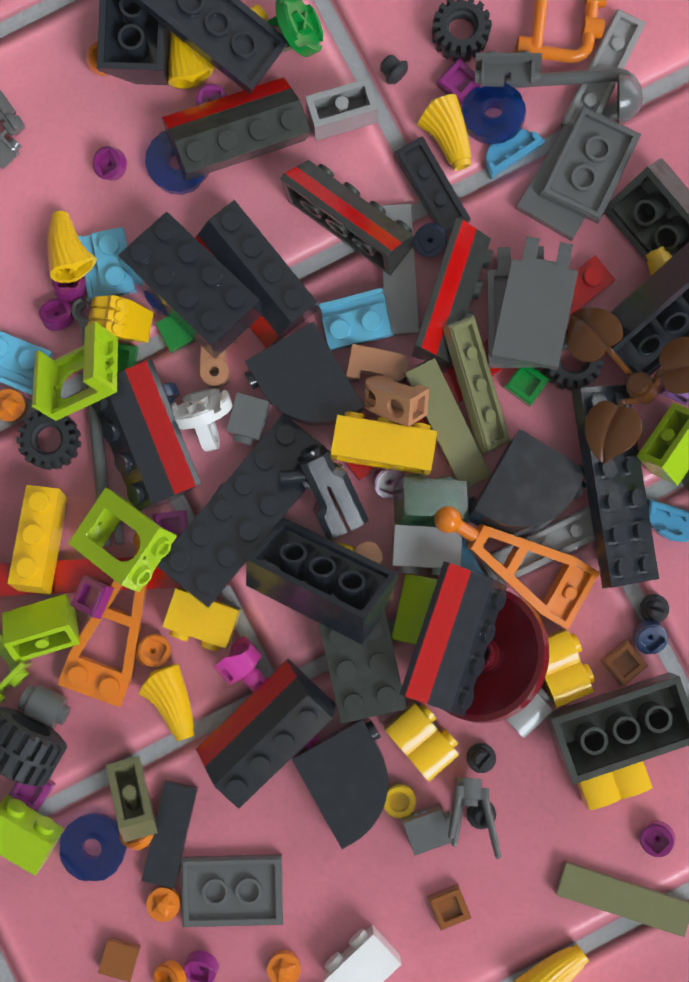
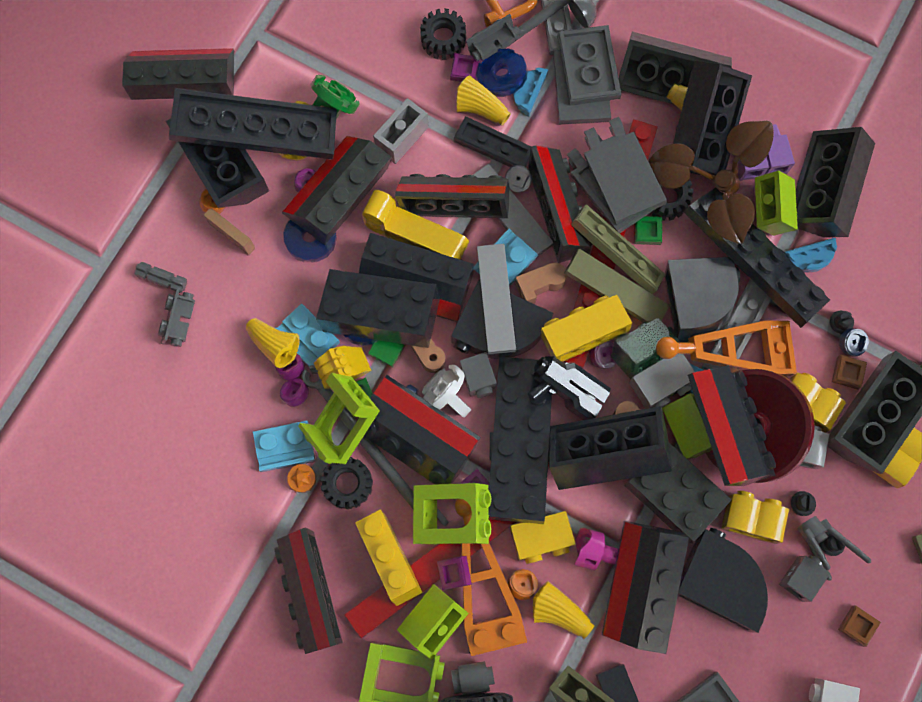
camera: 30 degrees left, 10 degrees down
magenta tile [93,146,127,181] -> none
yellow piece [168,32,215,89] -> none
nougat leg [364,376,429,427] -> none
black piece [380,55,408,84] -> none
yellow tile [384,783,416,818] -> none
none -> medium nougat tile [204,208,255,255]
none -> yellow beam [362,190,469,260]
none -> light grey tile [477,244,516,354]

